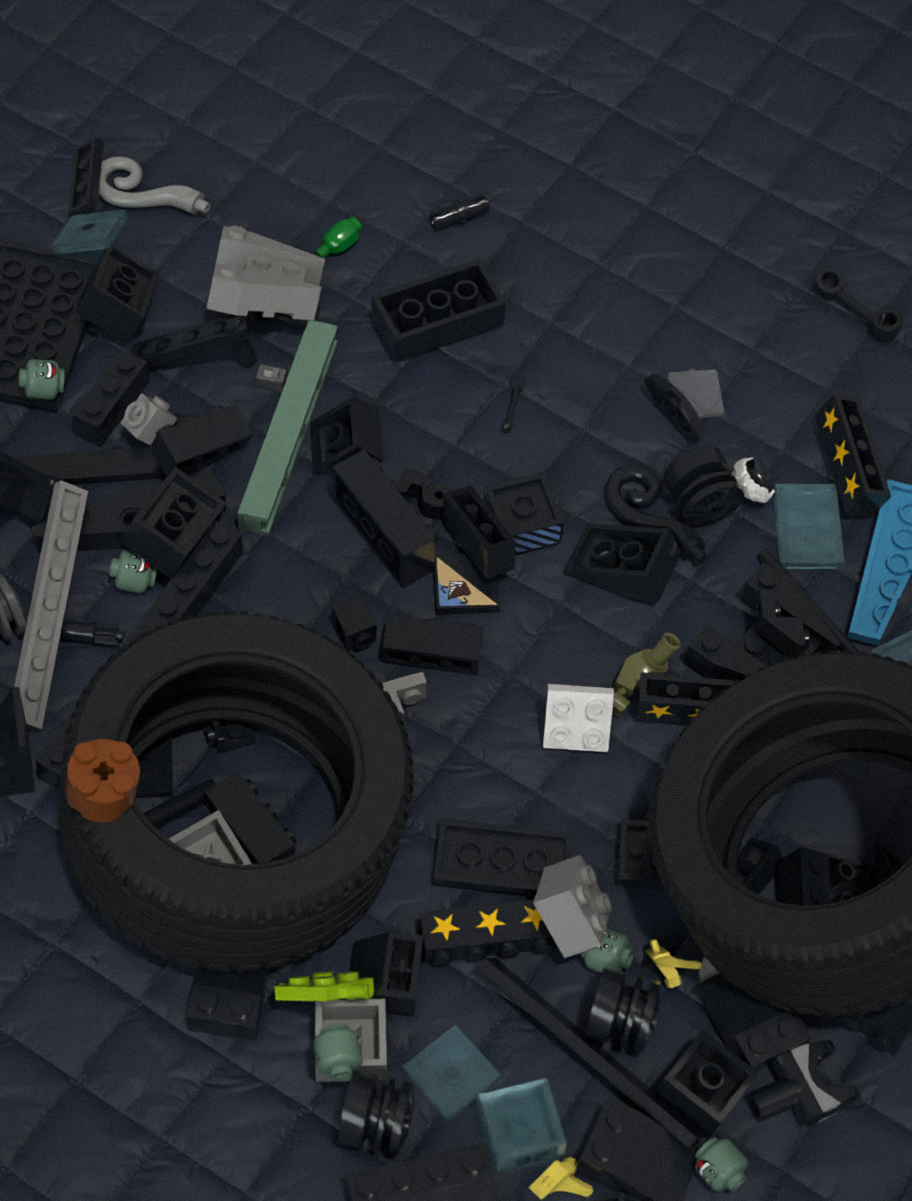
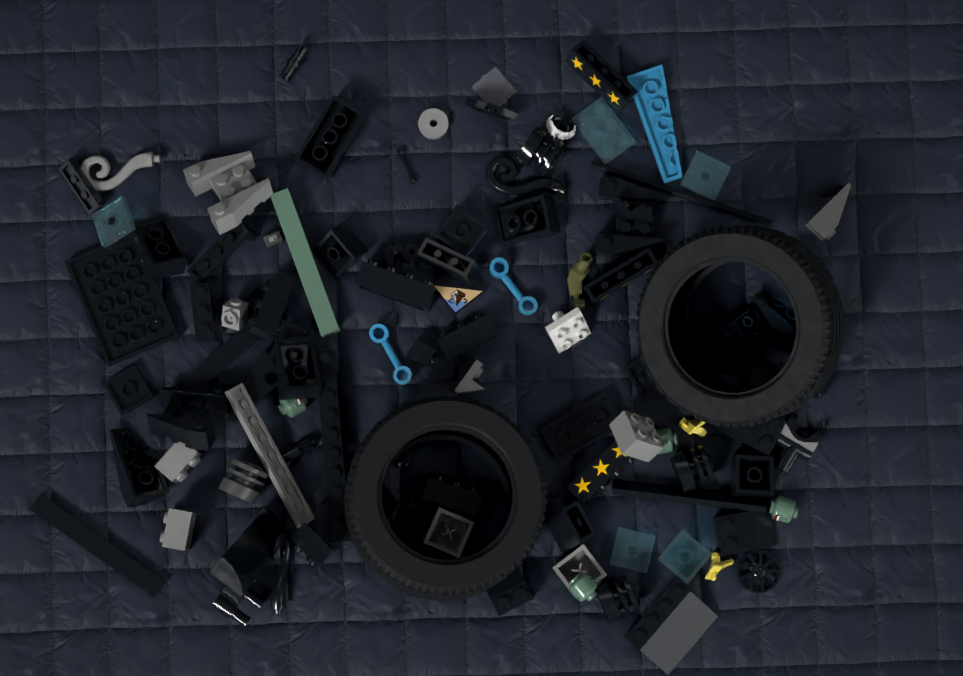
camera: 30 degrees left, 25 degrees up
sand green head [18,359,64,400] -> none
dark orange brick [65,739,140,823] -> none
lime plate [275,971,374,1001] -> none
green plant [314,216,363,259] -> none
none -> dark azure piece [369,324,413,385]
none -> light grey piece [418,108,449,140]
none -> dark azure piece [489,257,538,316]

